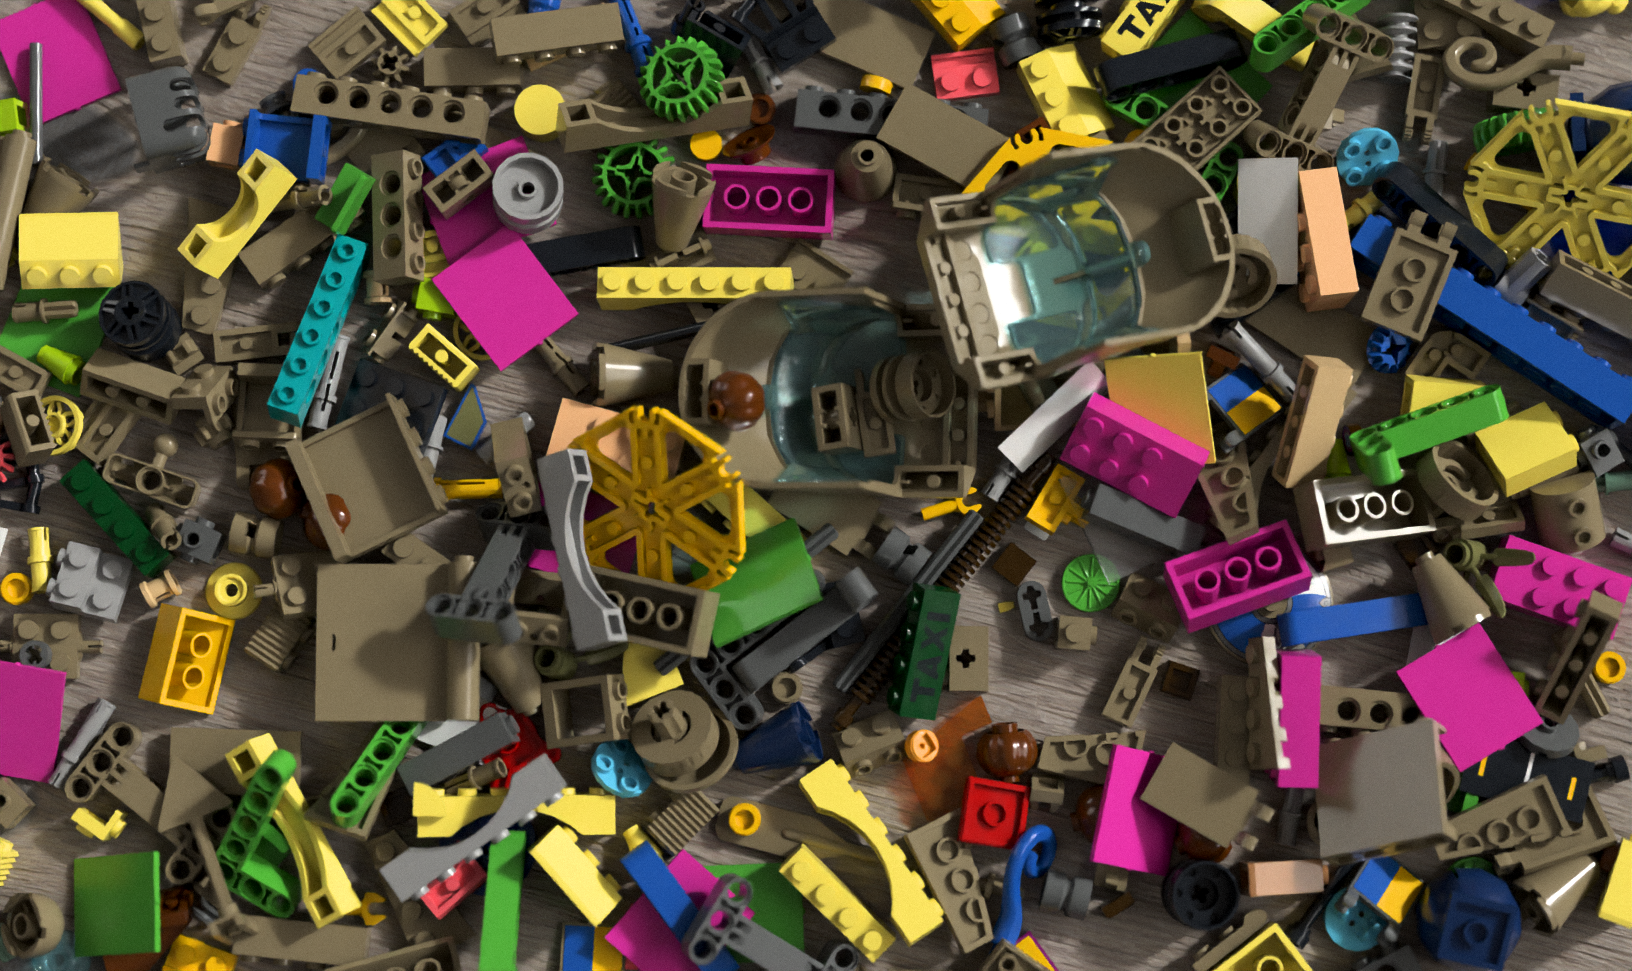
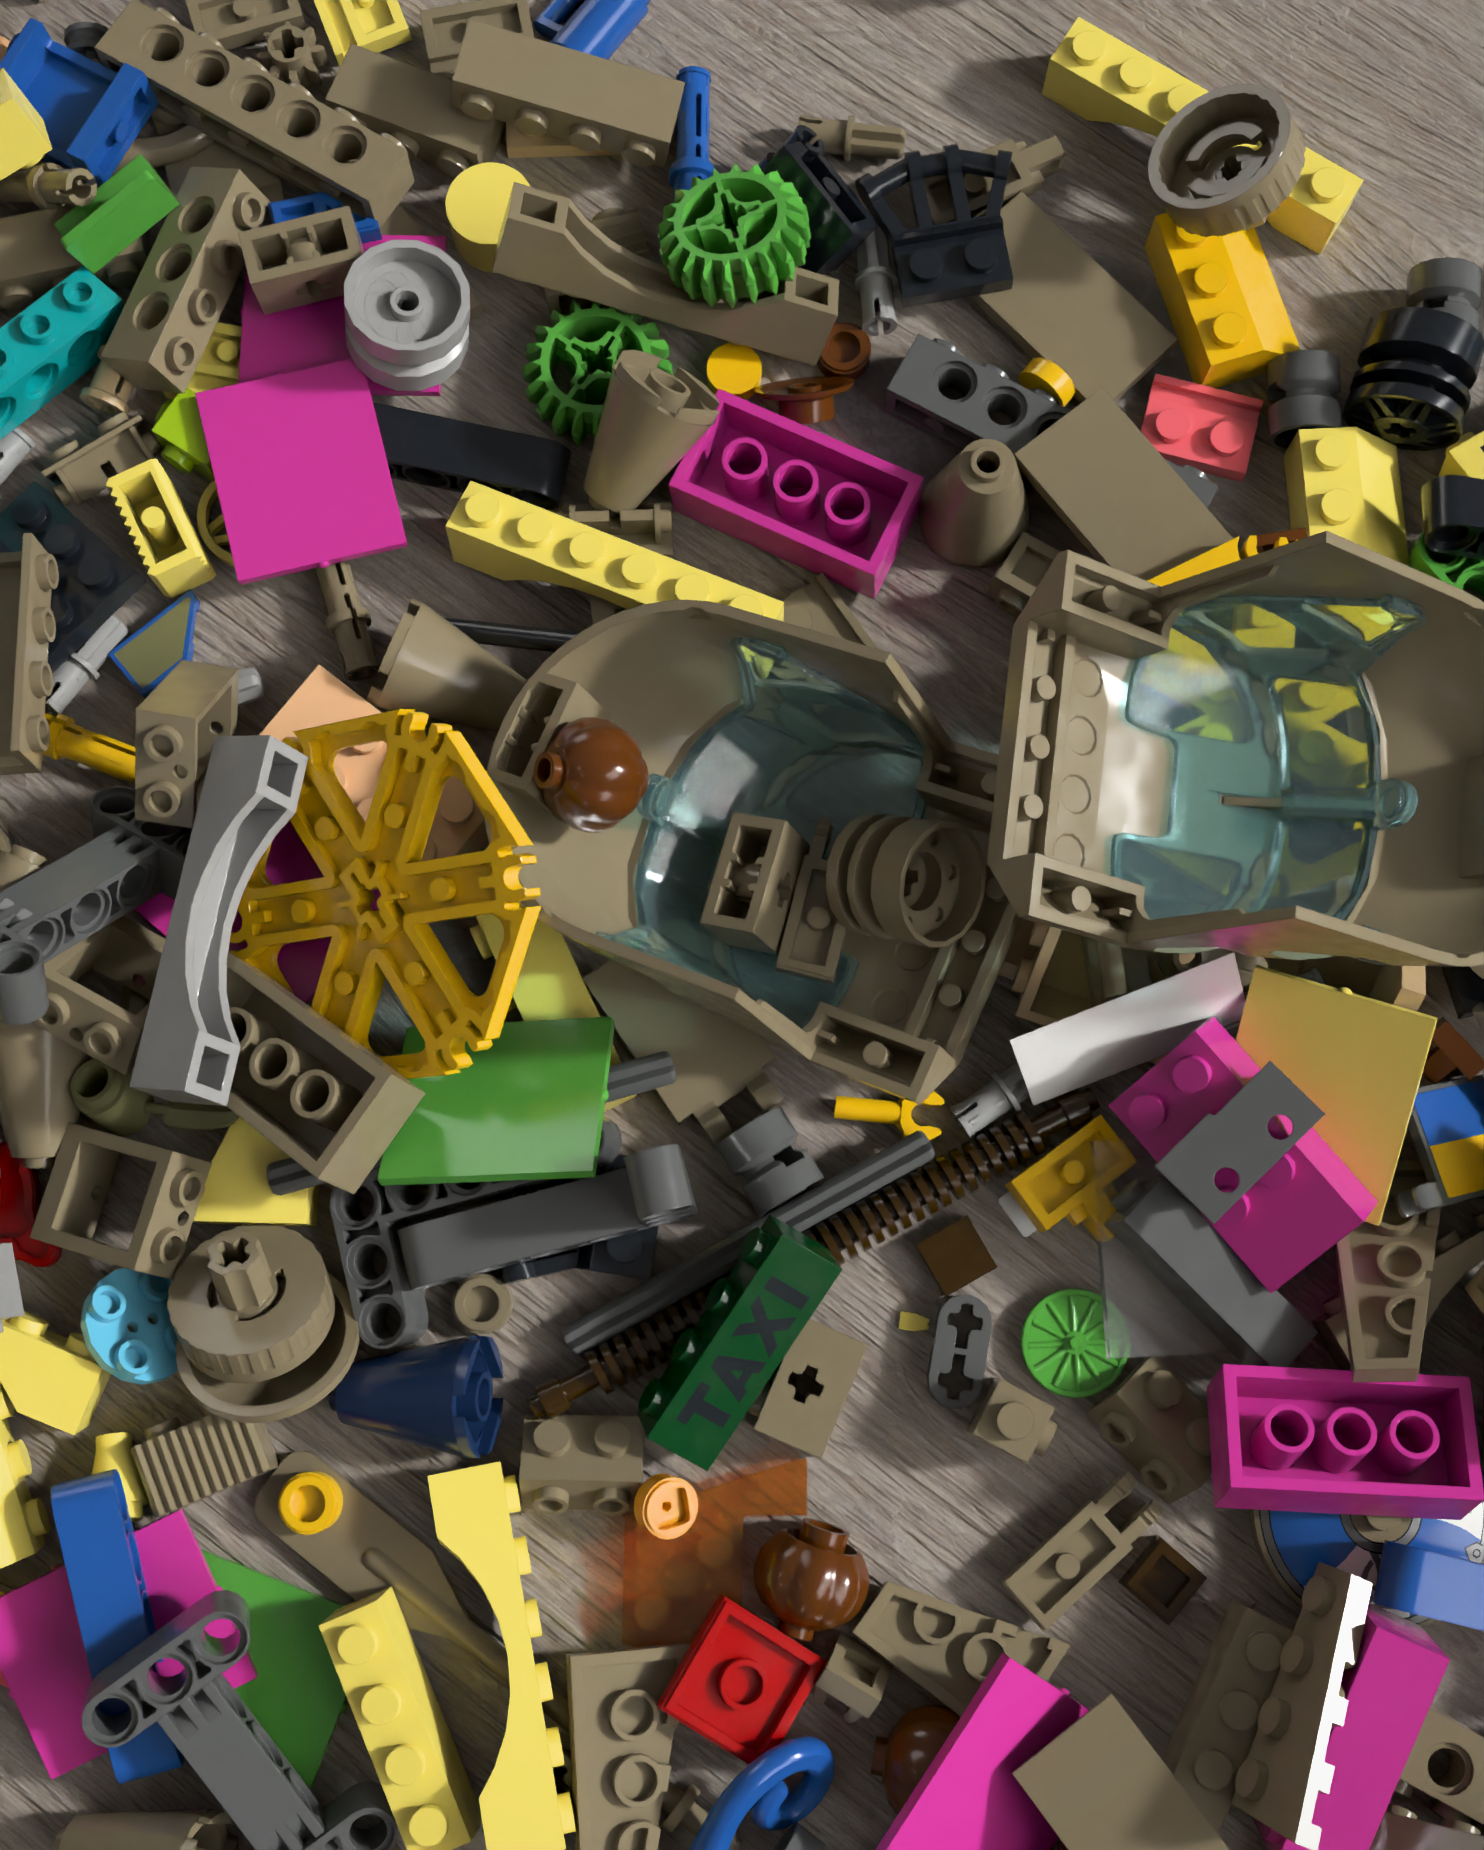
camera: 25 degrees right, 5 degrees down
none -> dark grey piece [1155,1061,1325,1224]

